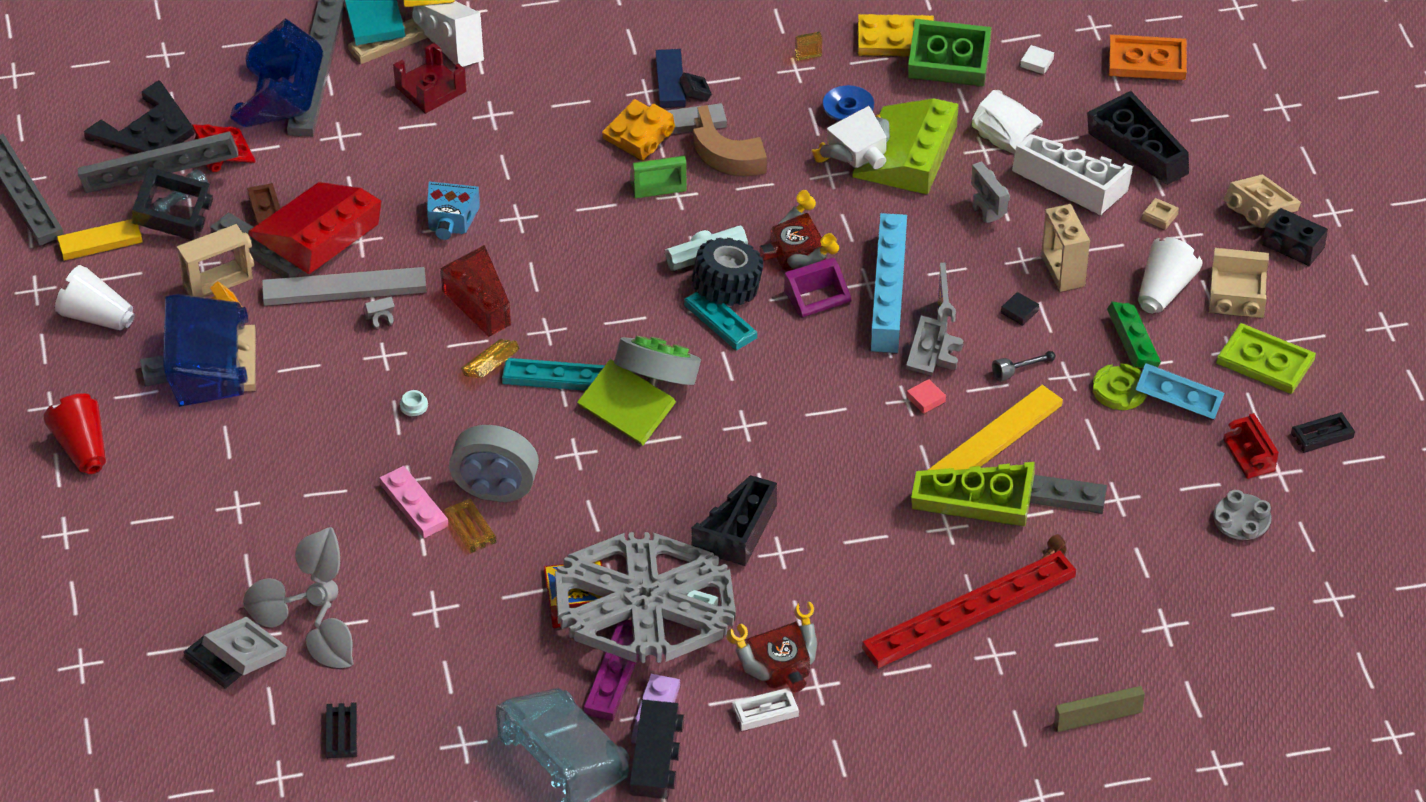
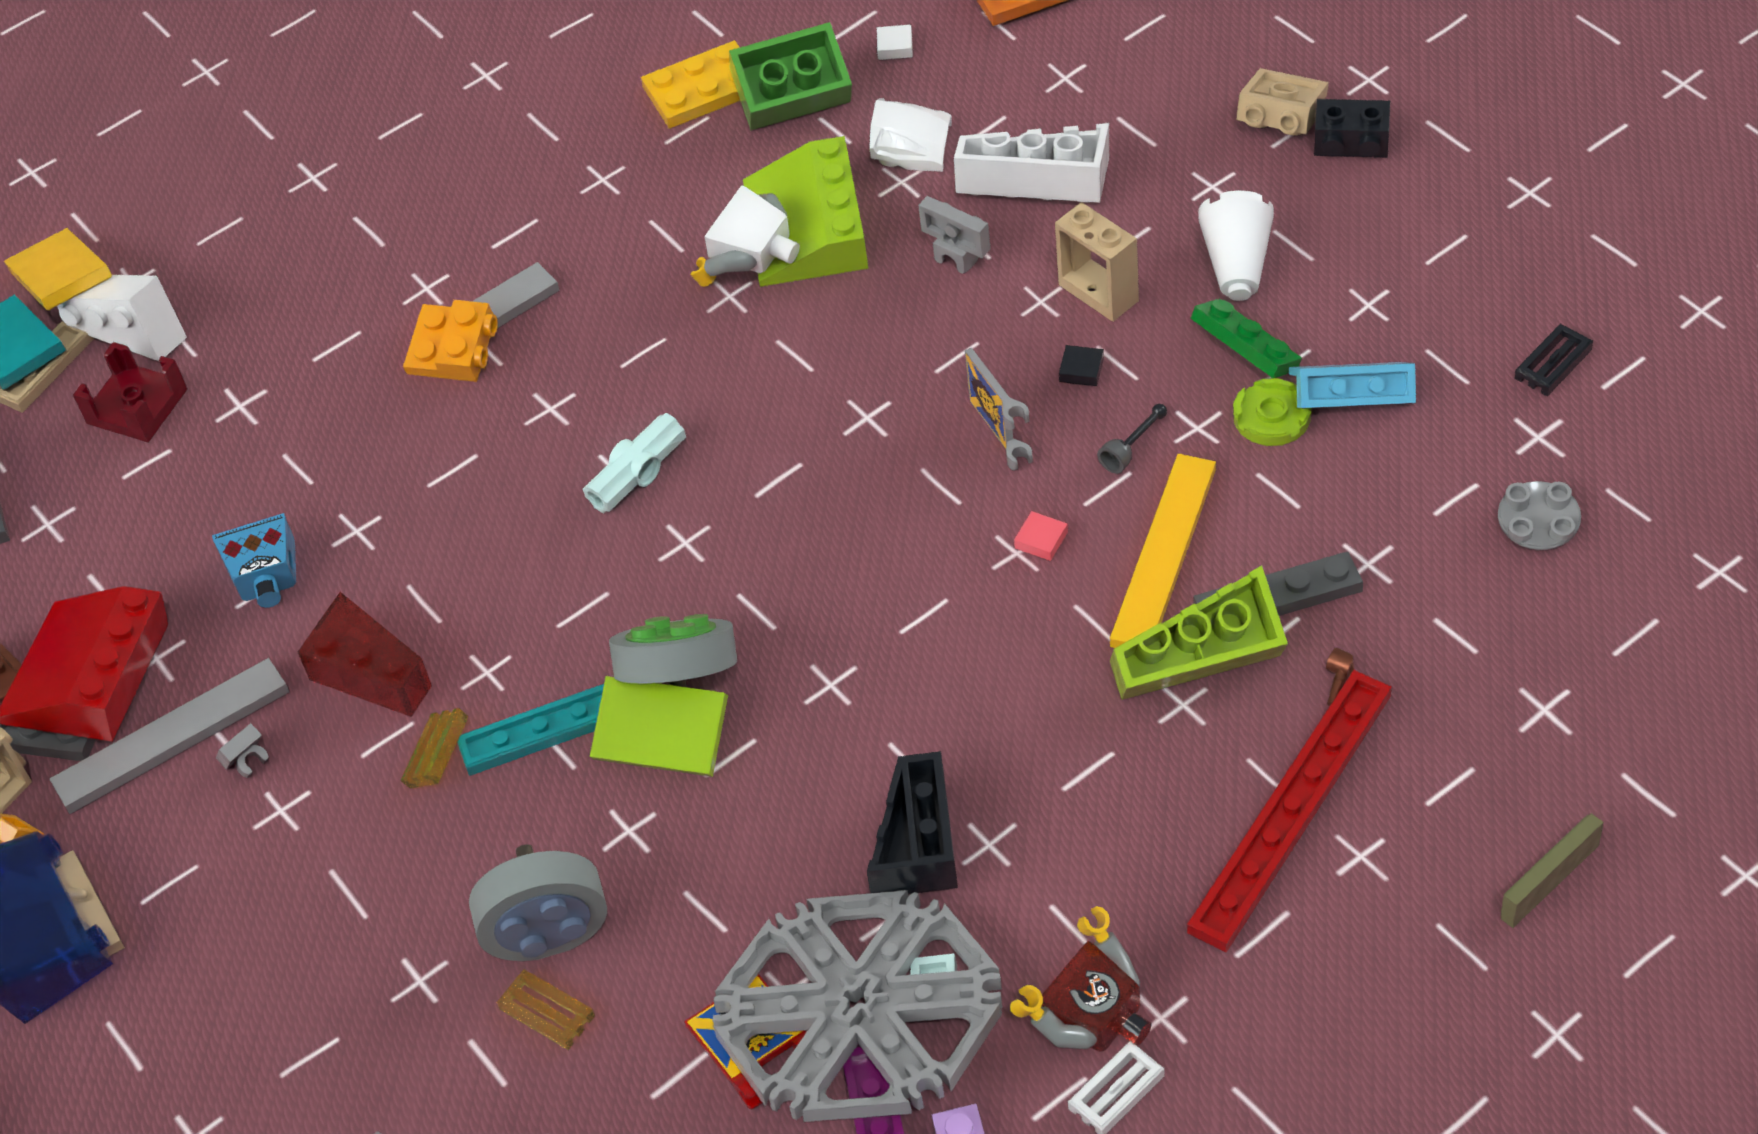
camera: 20 degrees left, 5 degrees up
bright pink plate [379,466,448,538] -> none
light aqua plate [400,390,428,416] -> none
bright green tile [630,156,687,198] -> none
dark blue tile [656,49,686,108] -> none
black tile [680,73,712,101] -> none
teal tile [684,291,757,351] -> none
black wheel [692,237,764,306] -> none
medium nougat arch [693,105,767,176] -> none
torso [759,190,839,271] -> none
magenta tile [784,257,852,318] -> none
clear yellow tile [795,31,822,61] -> none
blue dish [823,85,874,121] -> none
medium azure brick [871,213,907,353] -> none
light grey plate [906,315,964,376] -> none
black wedge [1087,91,1189,185] -> none
tan tile [1142,198,1179,230] -> none
tan panel [1209,248,1269,318] -> none
lime tile [1216,323,1316,394] -> none
red hinge [1223,413,1279,479] -> none

